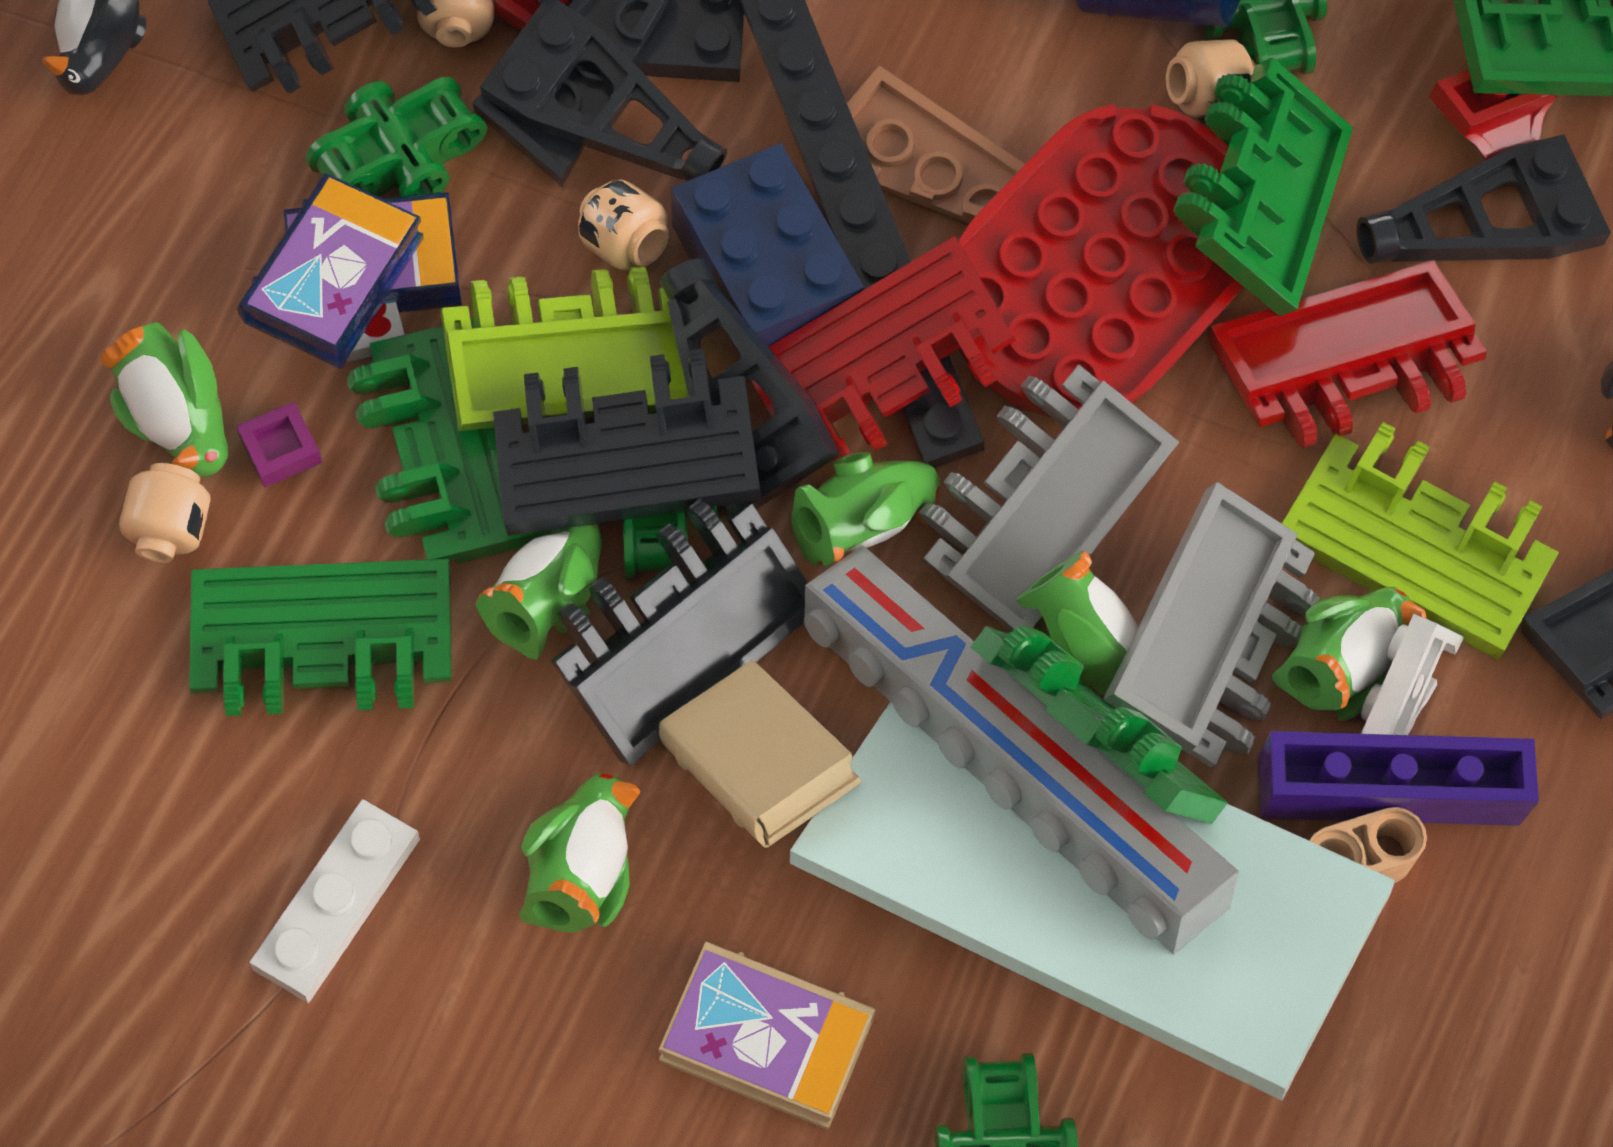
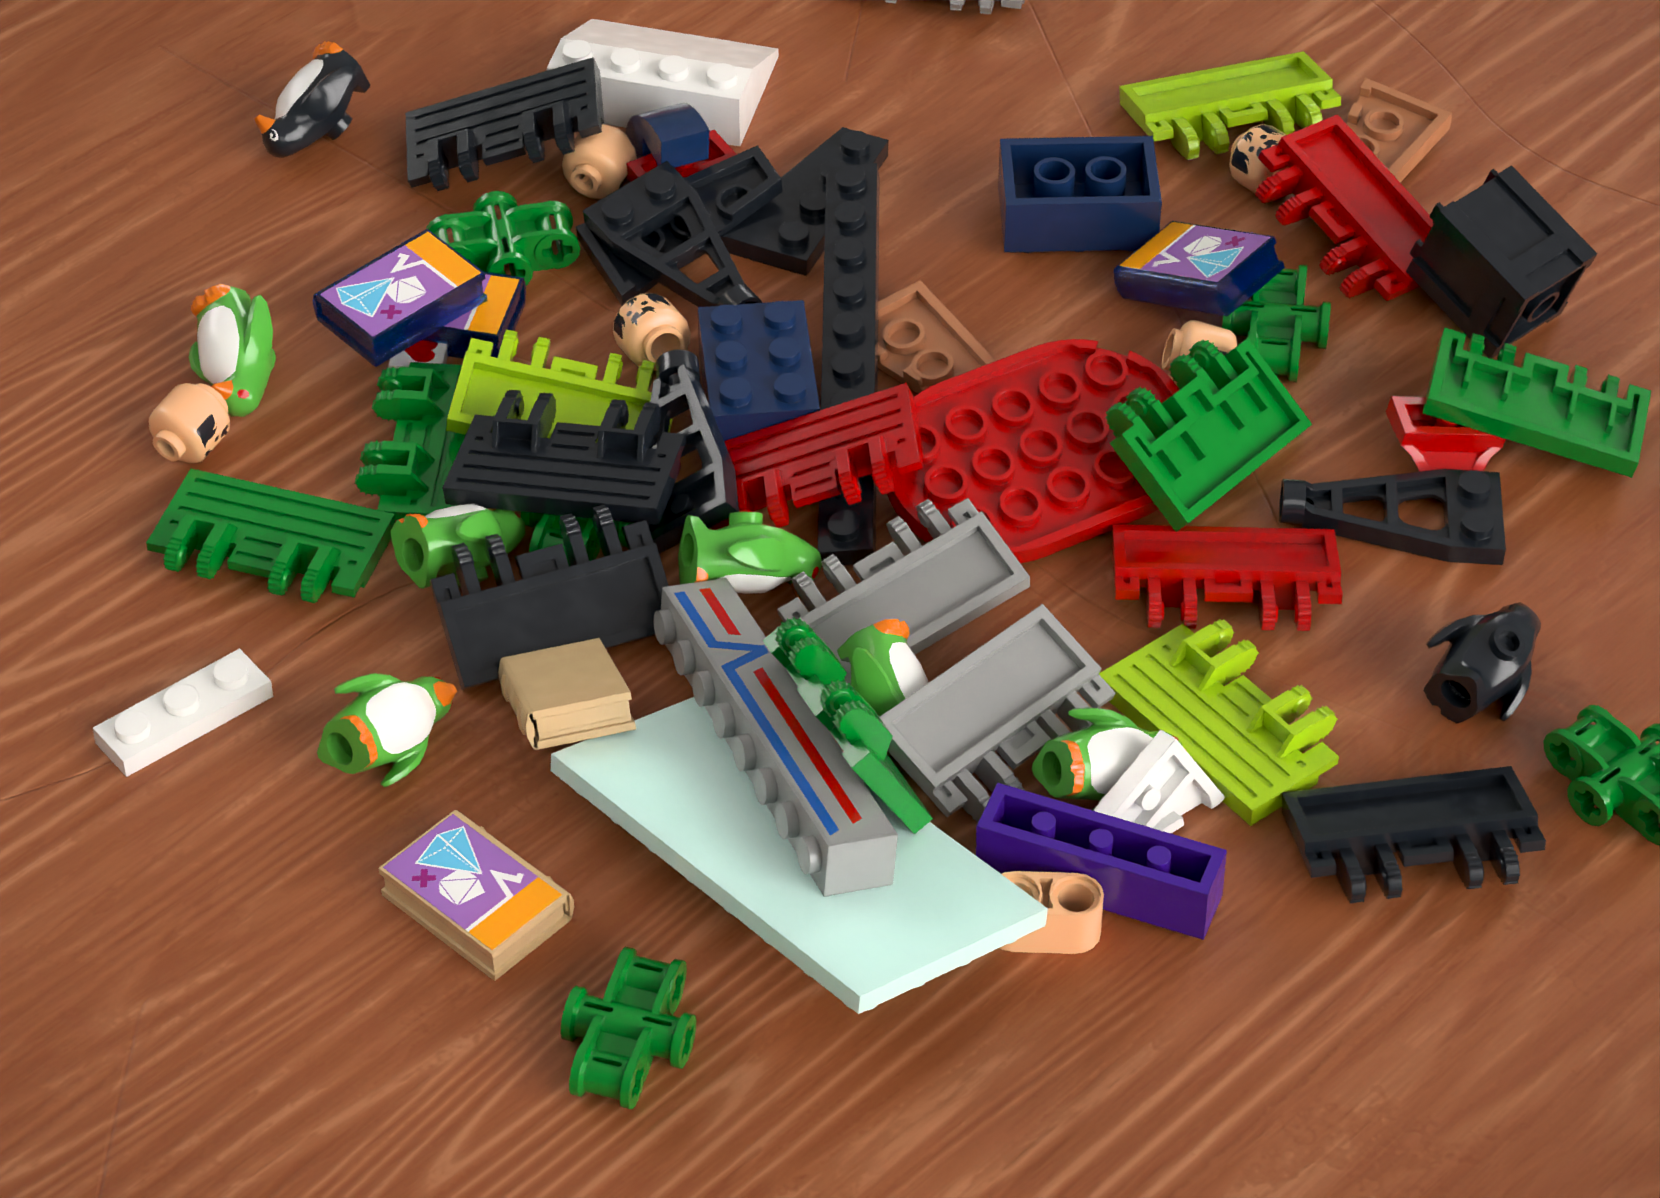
camera: 25 degrees right, 20 degrees down
magenta plate [236,401,322,488] -> none

